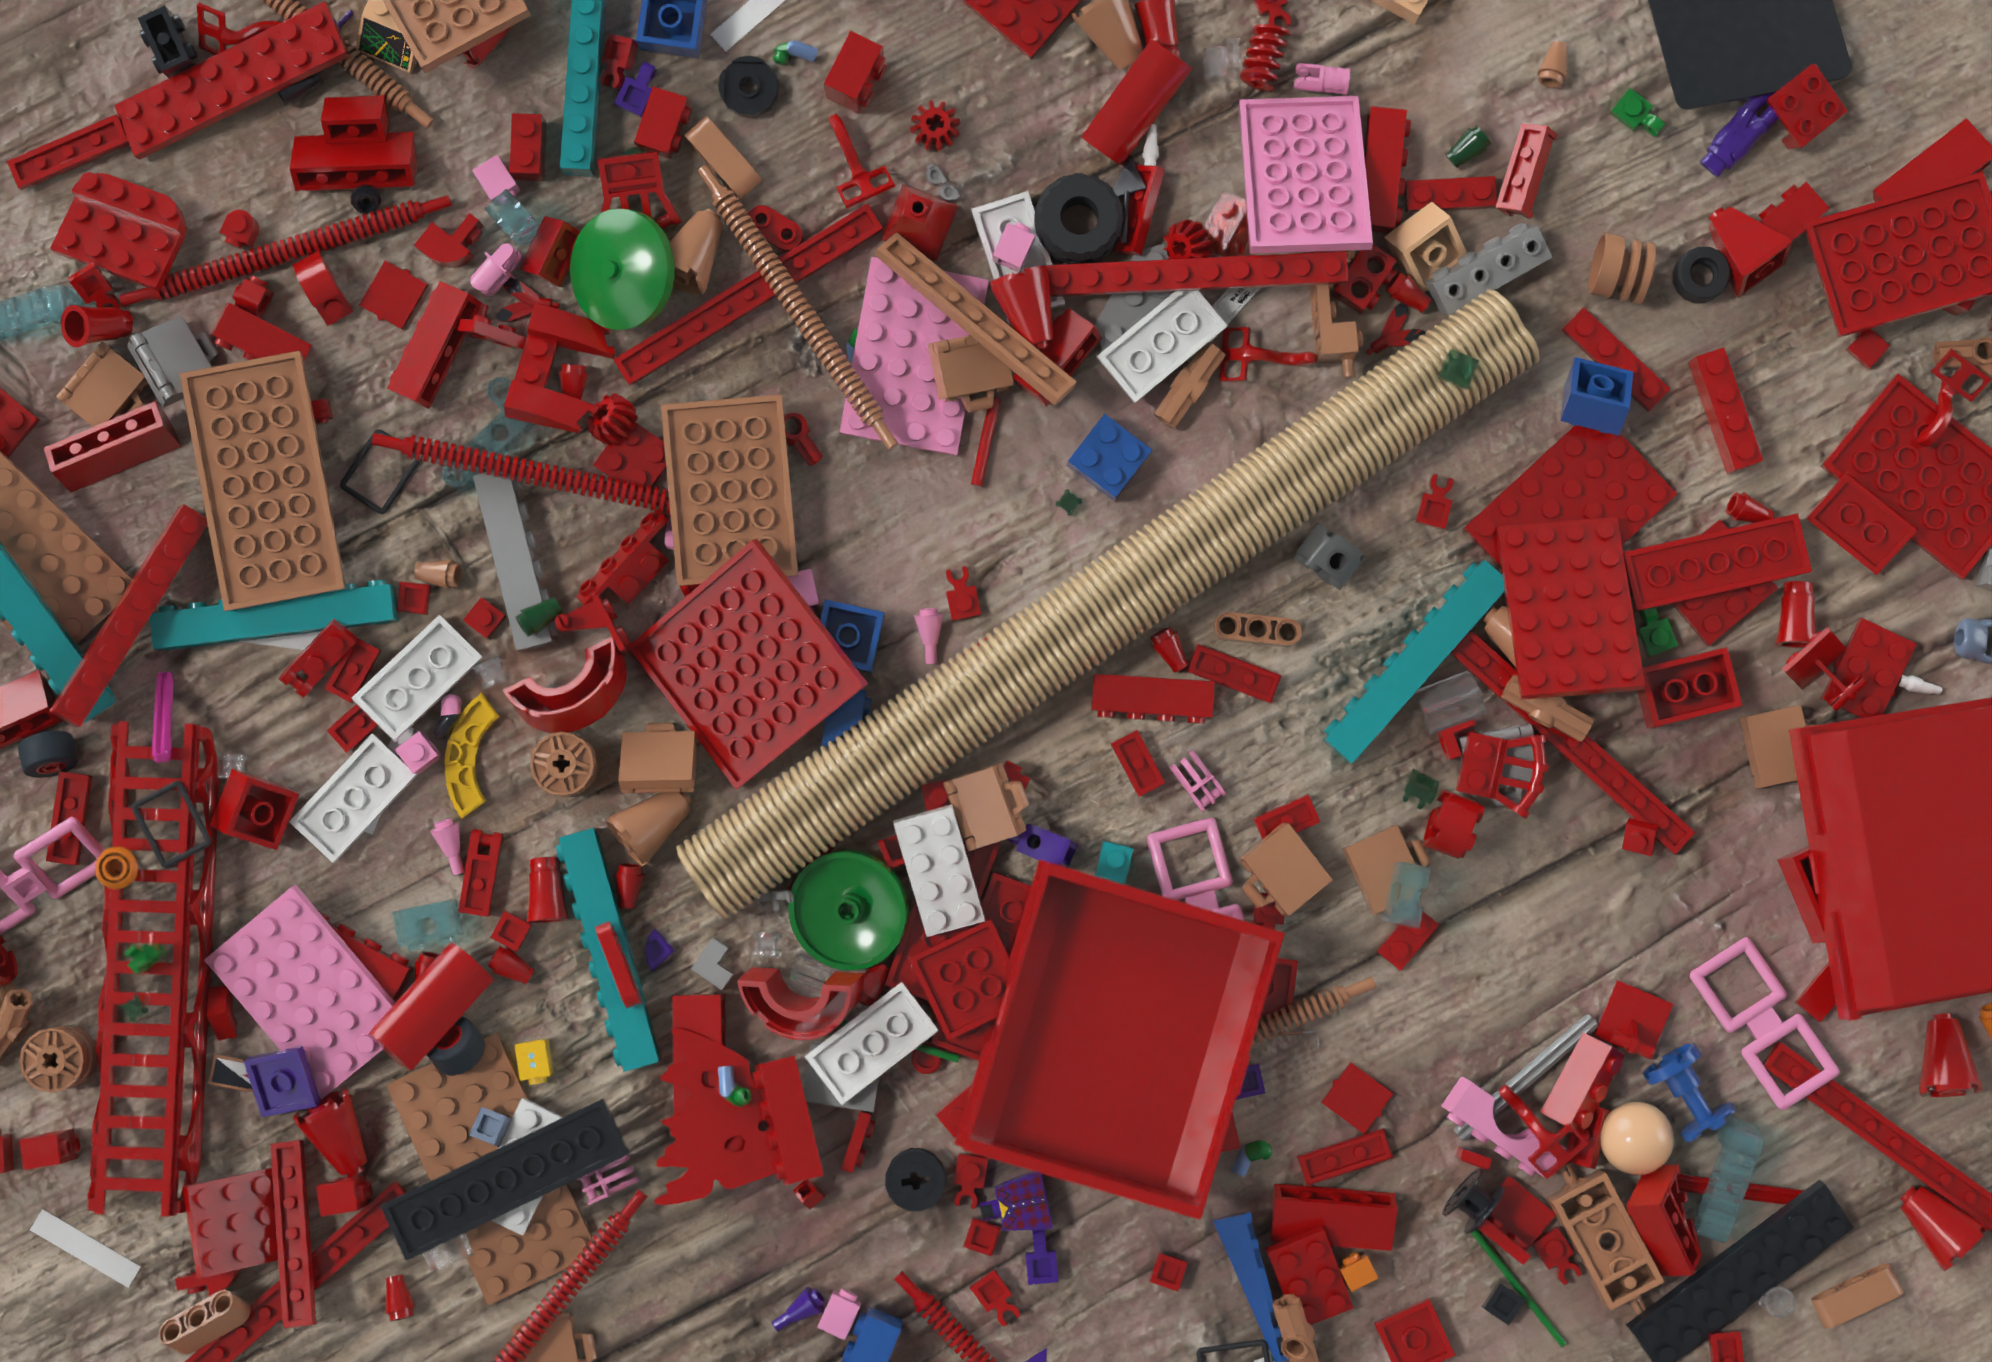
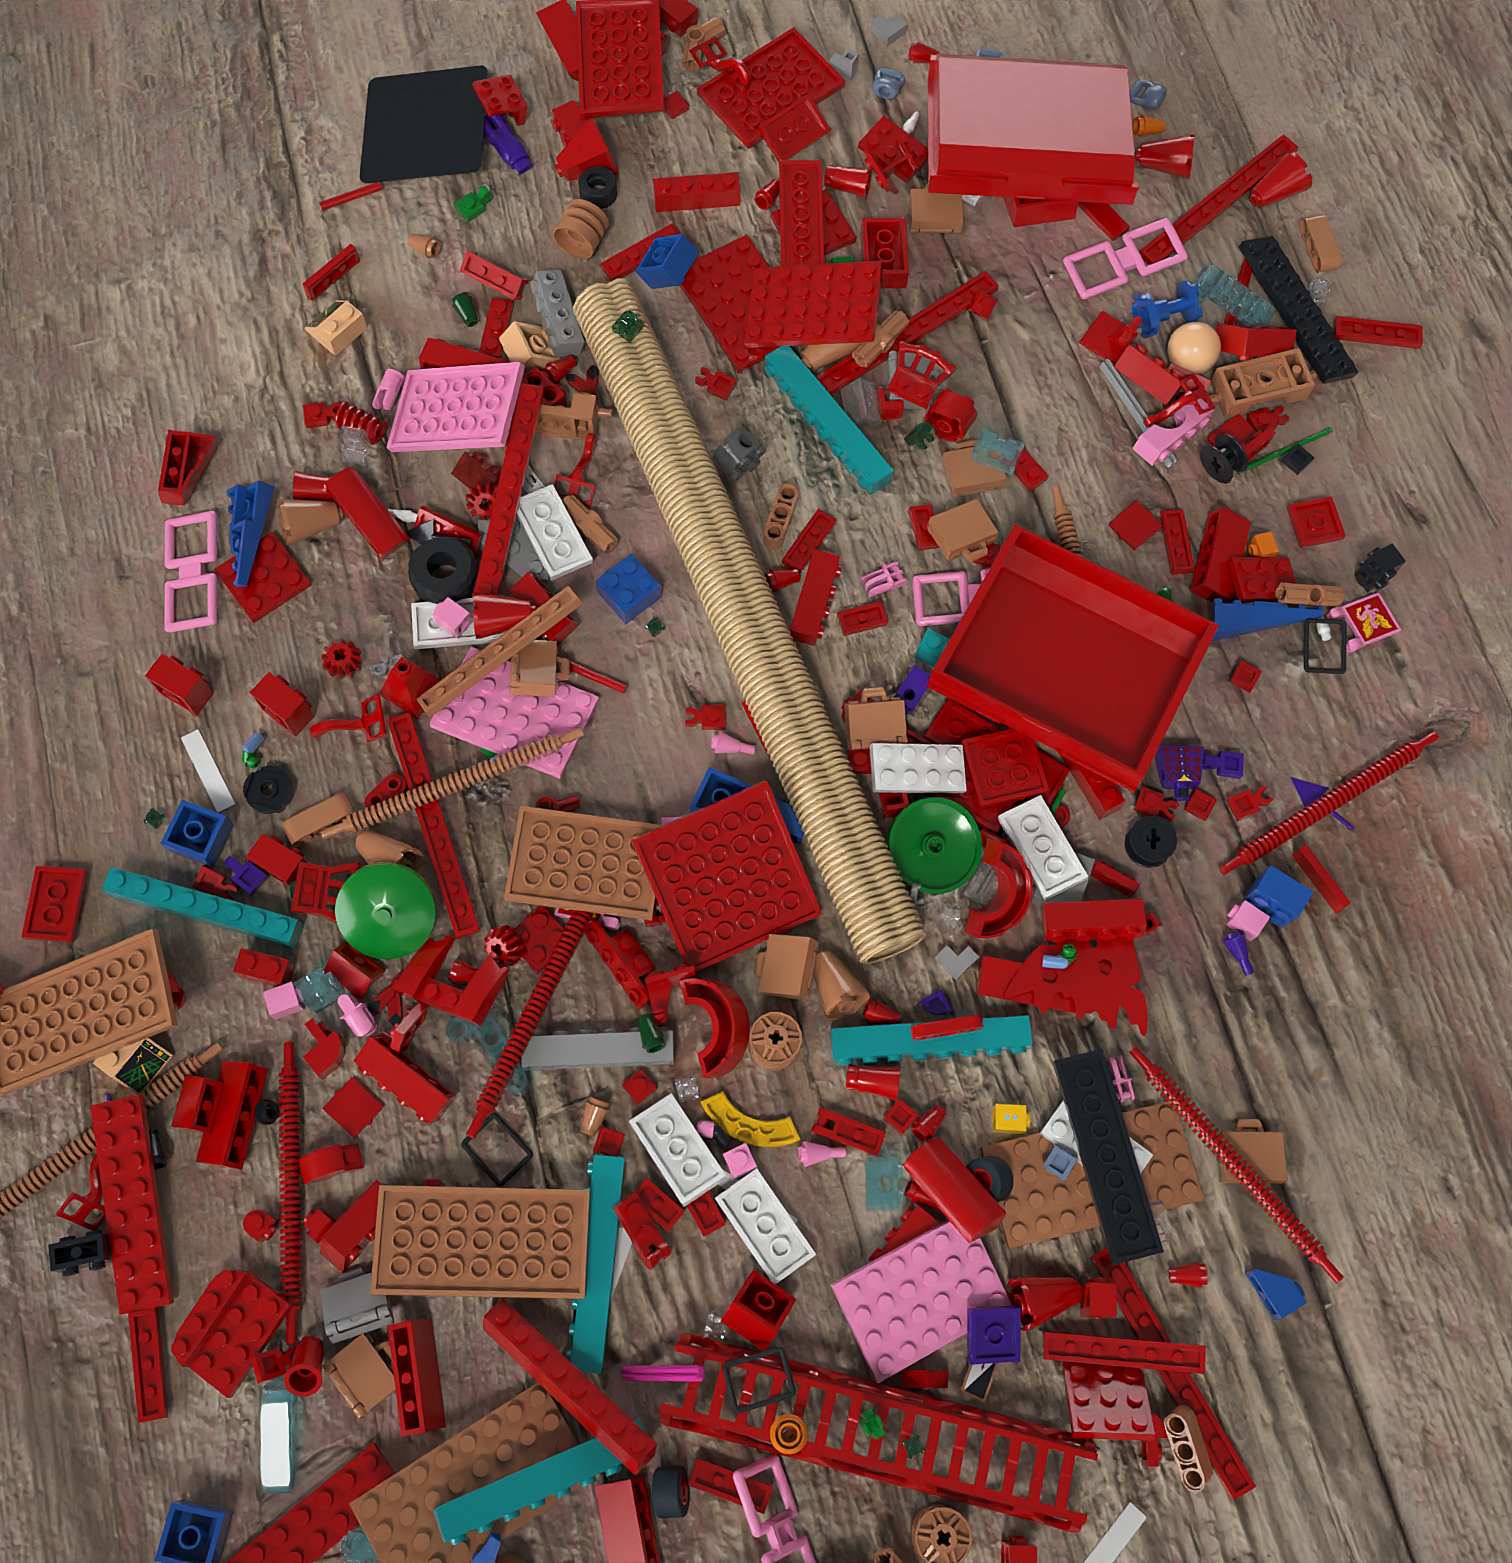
camera: 80 degrees left, 15 degrees down
red tile [1456,1146,1492,1170] -> none

